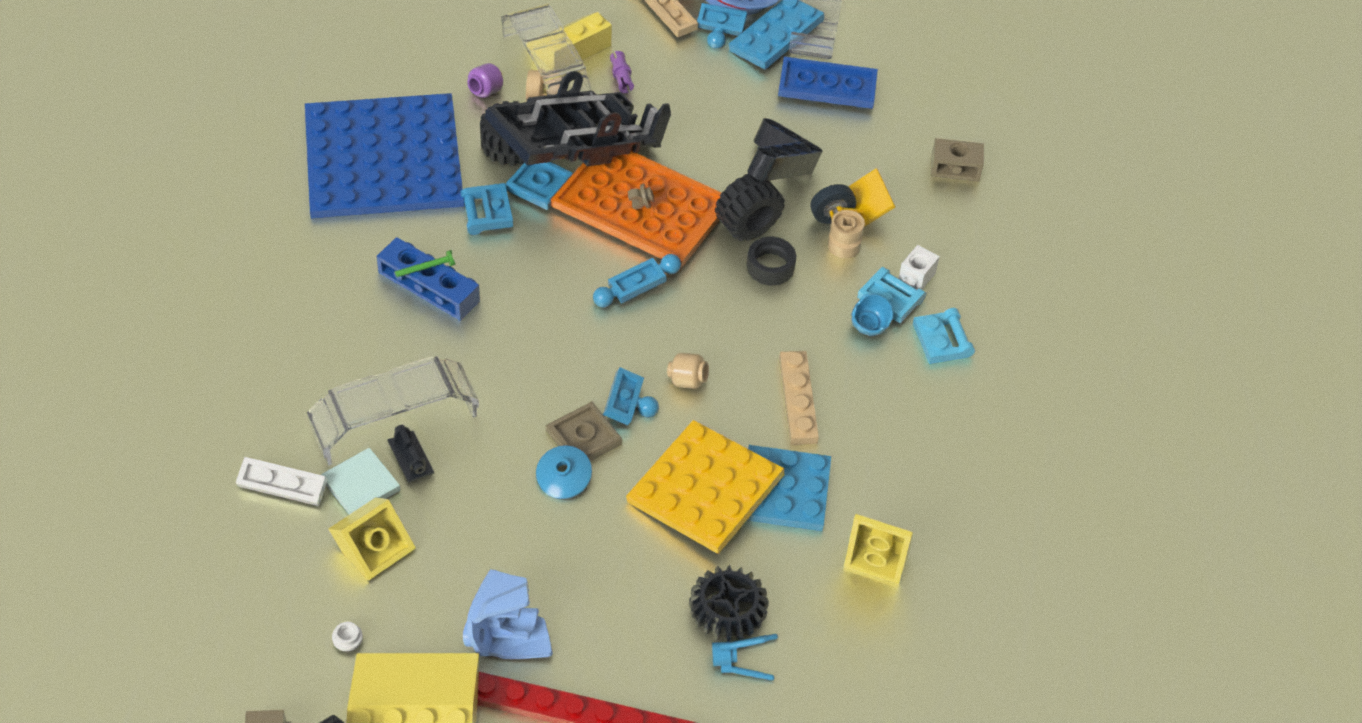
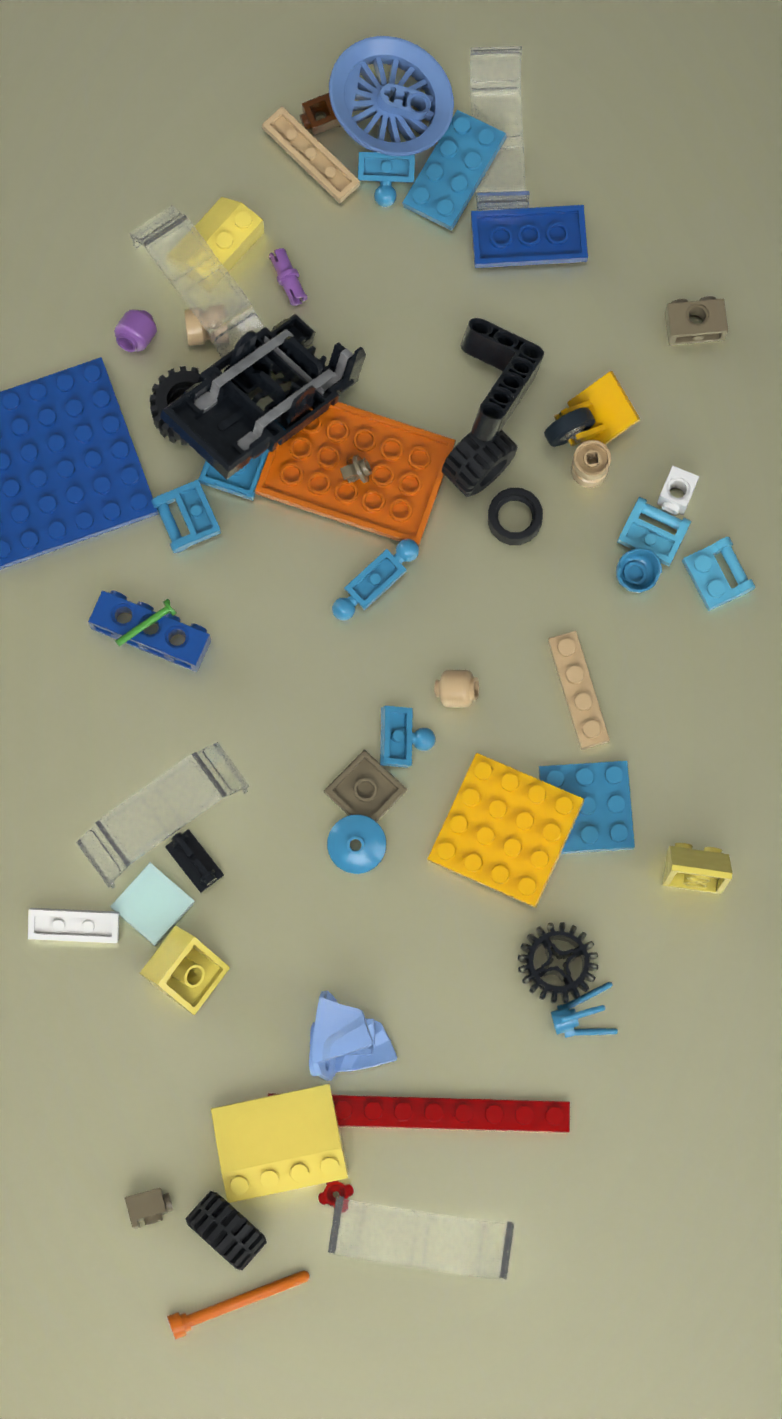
camera: 10 degrees left, 25 degrees up
white plate [332,622,363,651] -> none

